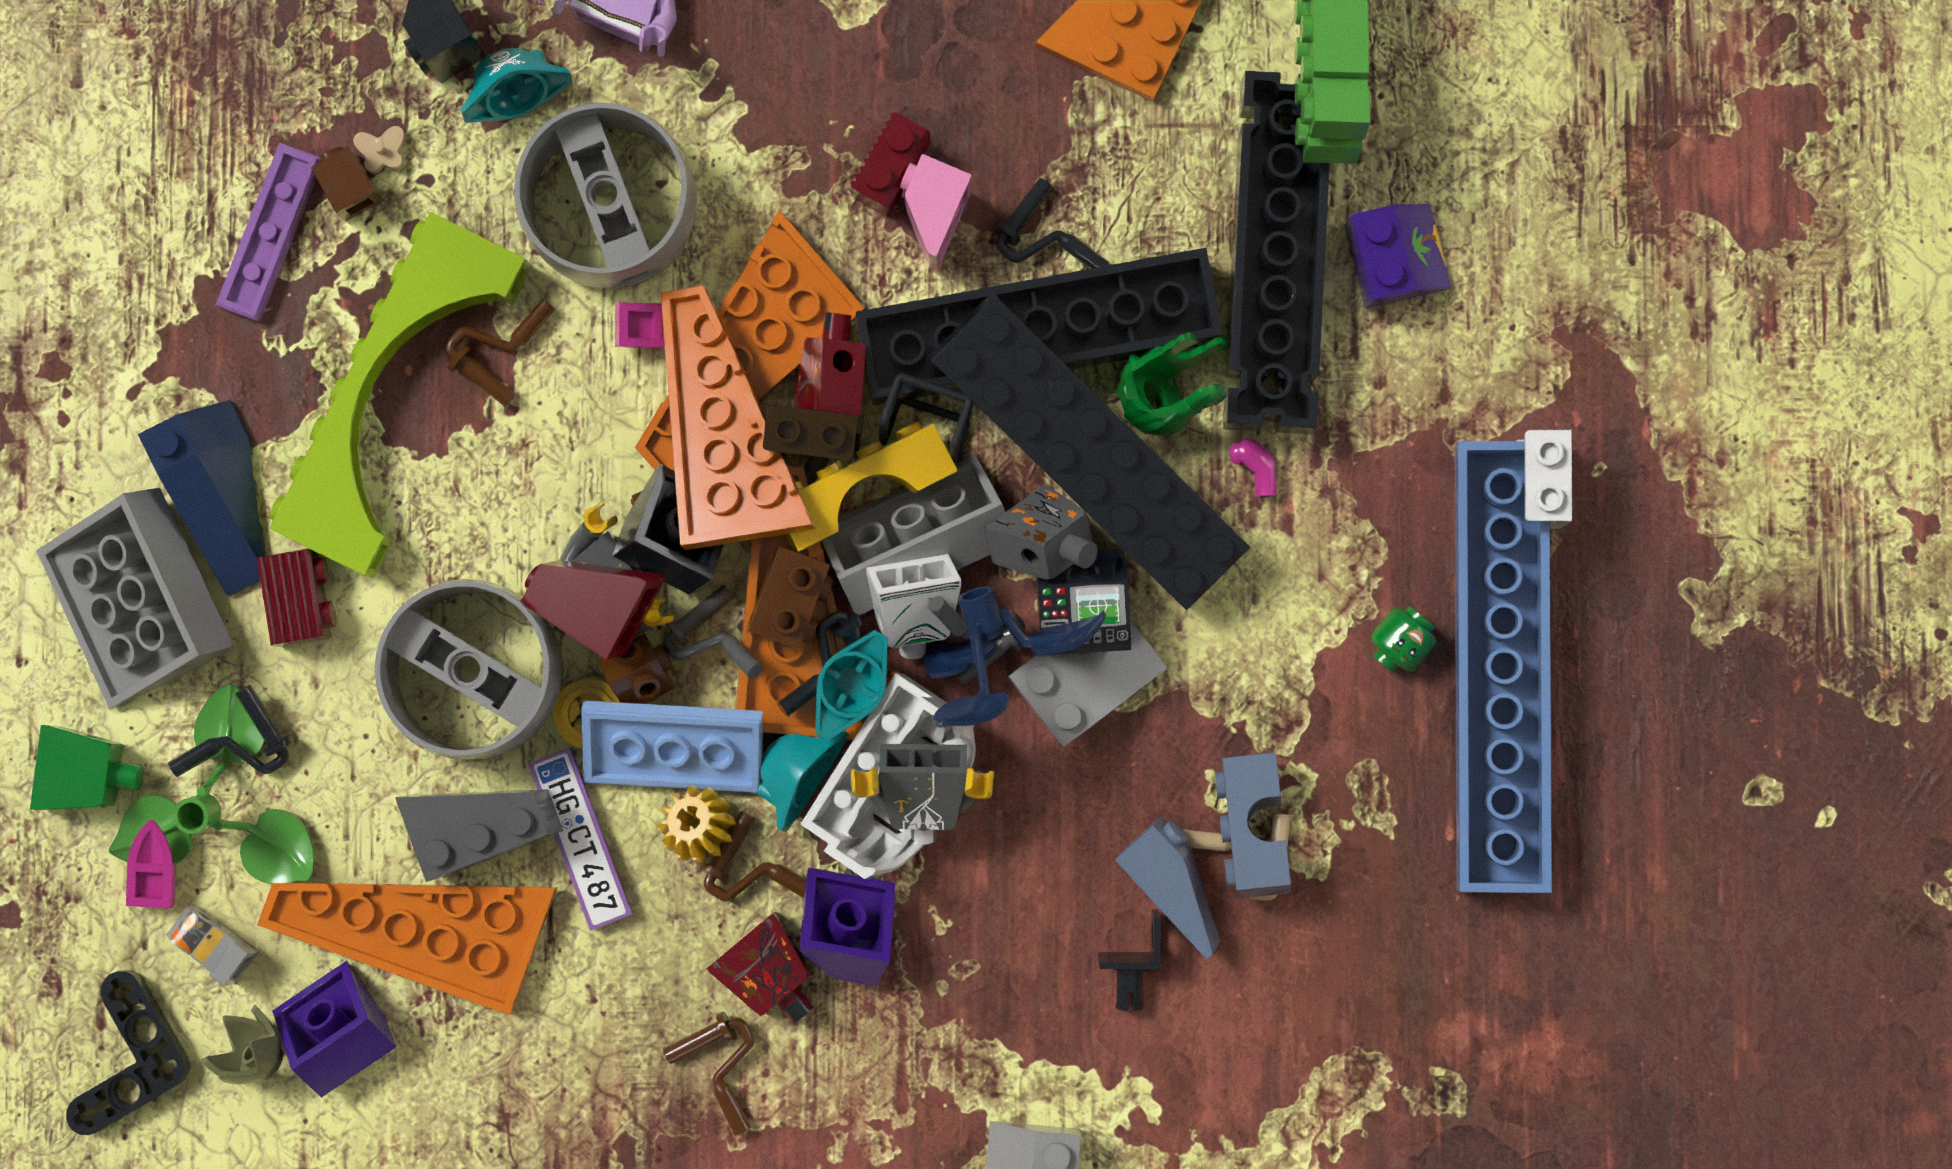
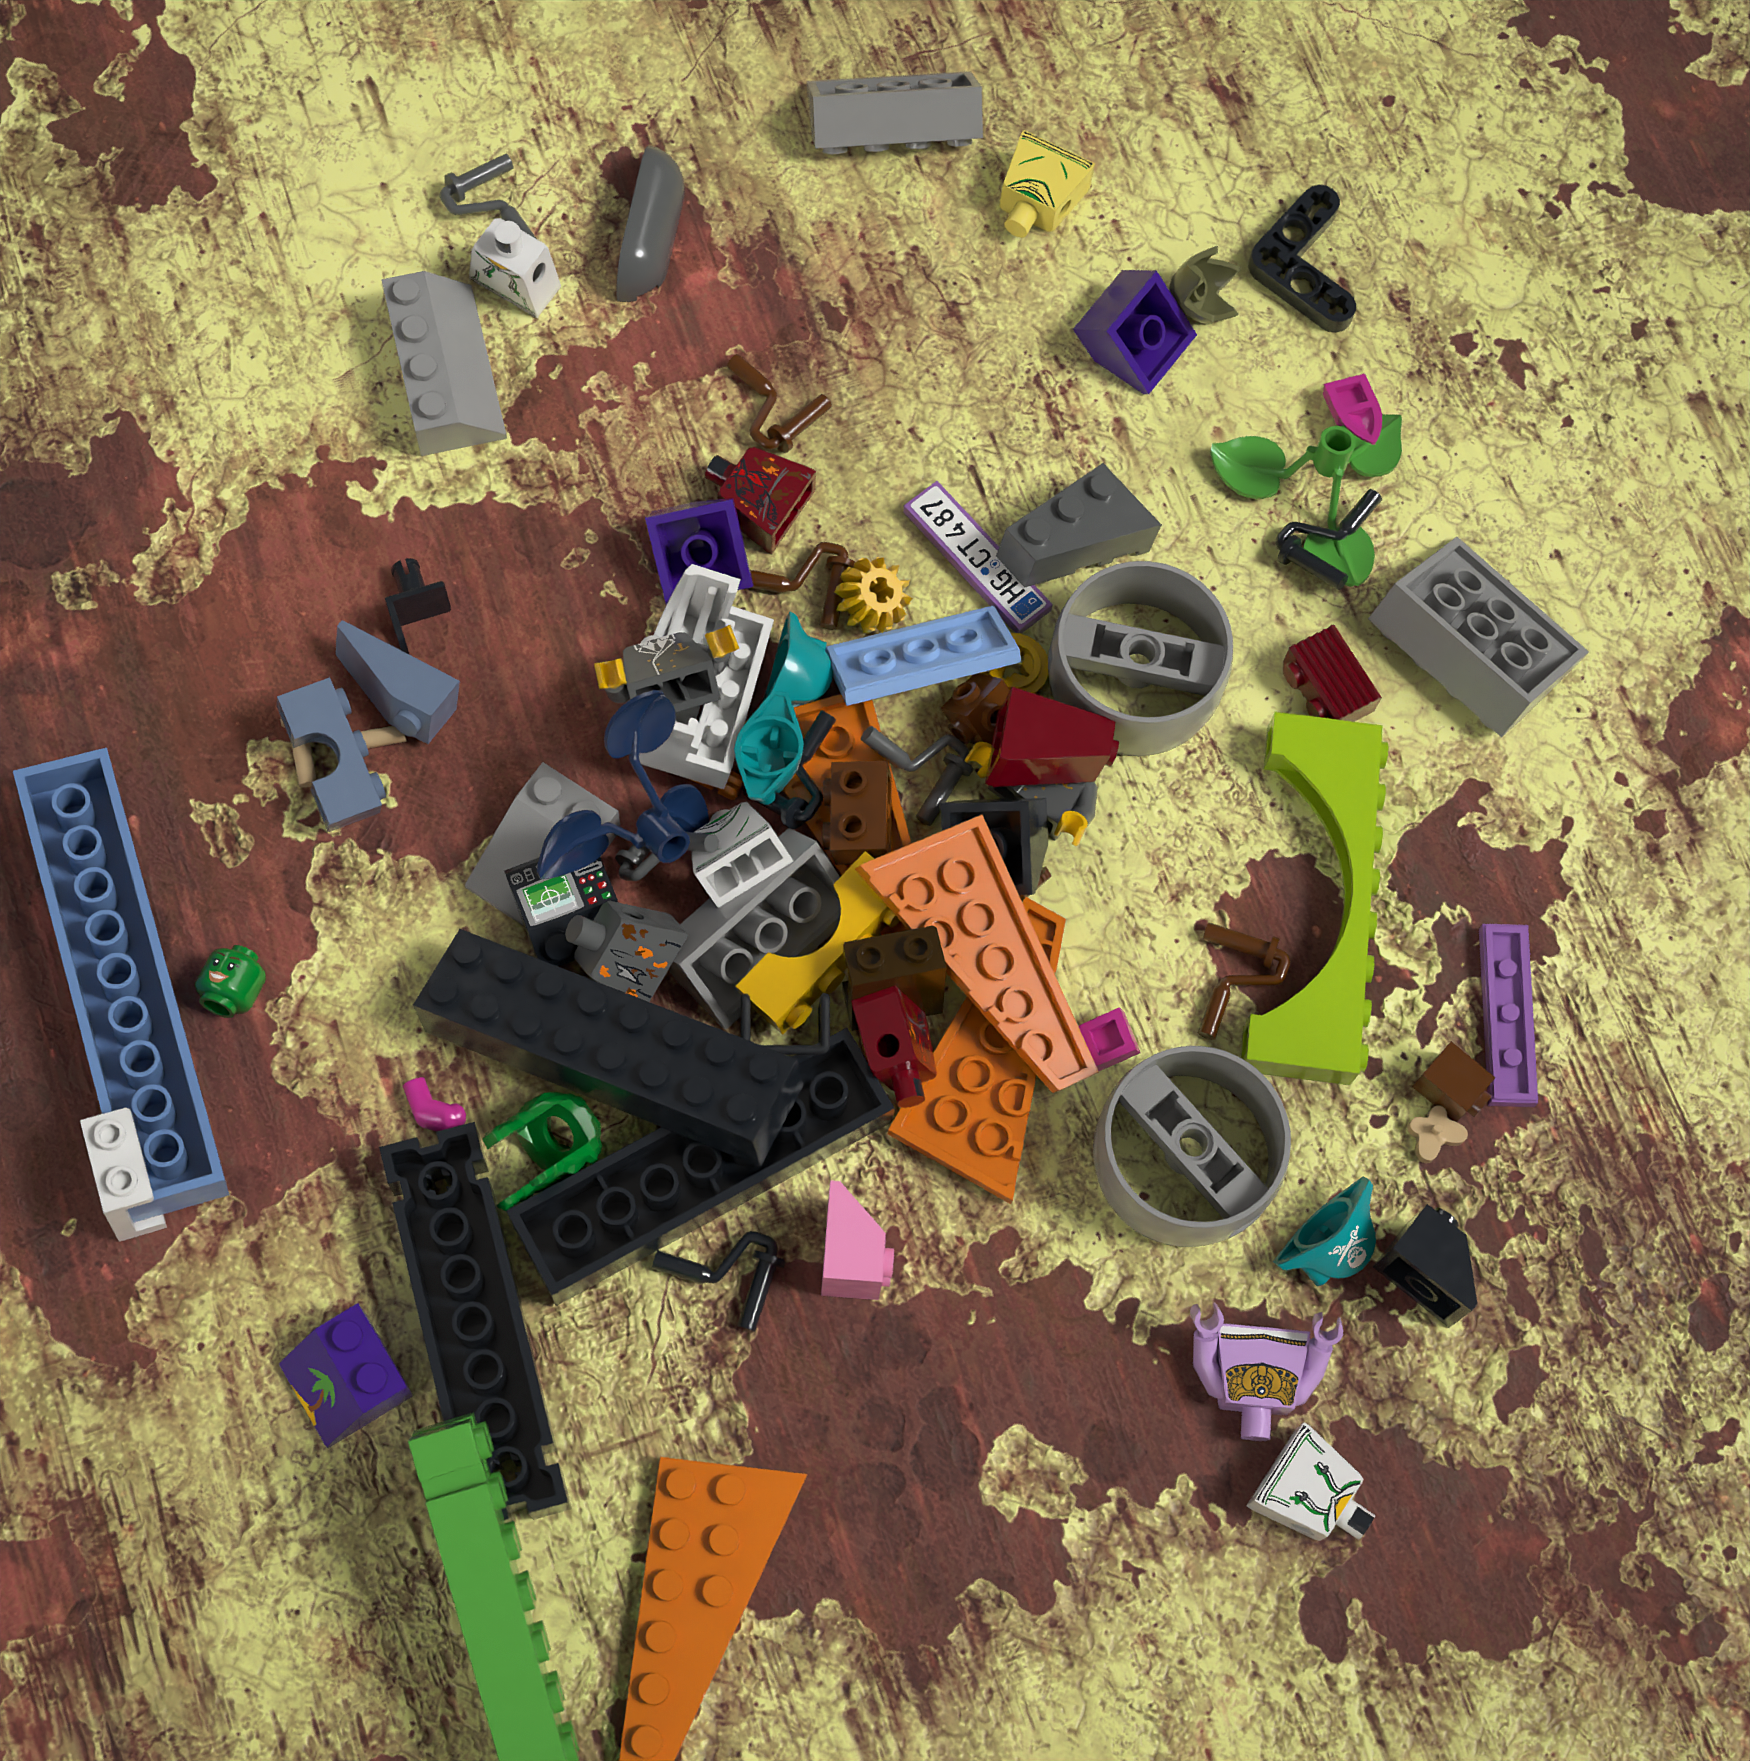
camera: 155 degrees right, 15 degrees down
green torso [30,725,144,810] -> none
dark blue wedge [138,400,266,596] -> none
light grey leg [166,904,259,986] -> none
orange wing [257,882,558,1015] -> none
dark red brick [850,112,931,217] -> none

